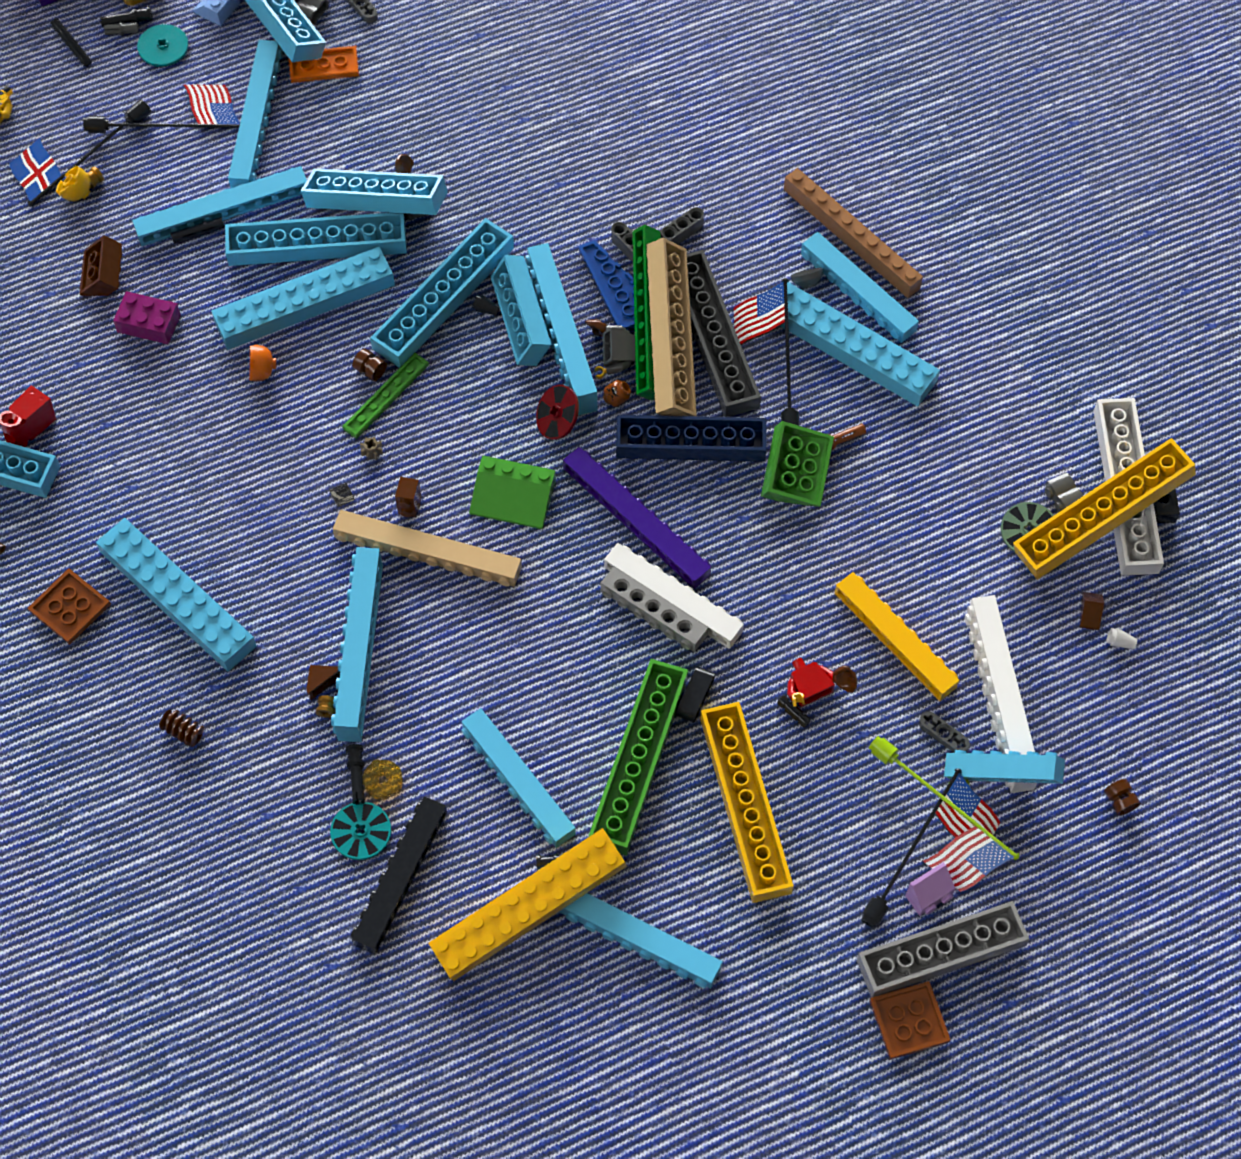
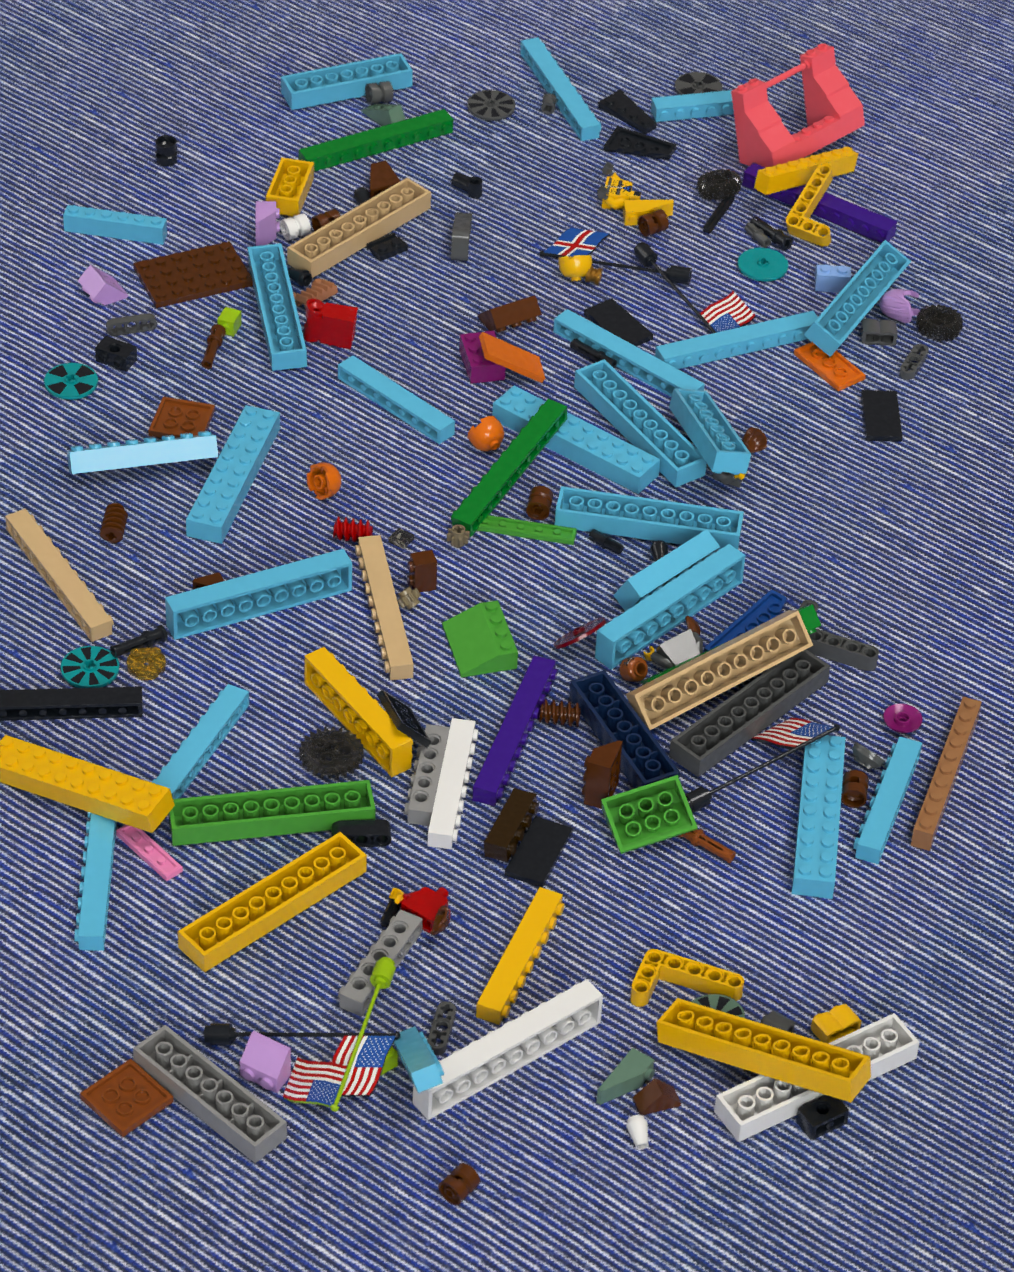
camera: 60 degrees right, 20 degrees down
none -> tan brick [5,508,114,642]
none -> medium azure brick [67,431,218,474]
none -> bright pink tile [116,825,183,882]
none -> clear smoke gear [299,727,364,779]
none -> yellow brick [304,647,413,777]
none -> orange cylinder [306,462,341,500]
none -> red piece [333,516,373,542]
none -> medium azure brick [338,356,455,444]
none -> light grey brick [338,909,423,1017]
none -> black tile [377,690,431,748]
none -> dark tan gear [397,586,421,610]
none -> green brick [451,399,568,537]
none -> orange tile [479,332,545,383]
none -> dark brown brick [484,788,539,862]
none -> black tile [505,816,573,888]
none -> reddish brown piece [539,699,581,727]
none -> reddish brown slope [582,740,623,809]
none -> black tile [584,298,653,346]
none -> black axle [588,529,624,554]
none -> sand green slope [596,1048,655,1105]
none -> yellow slope [623,200,674,226]
none -> yellow beam [630,949,744,1007]
none -> reddish brown wheel [637,209,669,237]
none -> clear smoke gear [697,169,741,201]
none -> yellow brick [810,1004,862,1044]
none -> reddish brown wheel [841,770,869,808]
none -> black tile [861,390,903,442]
none -> magenta dish [883,704,923,733]

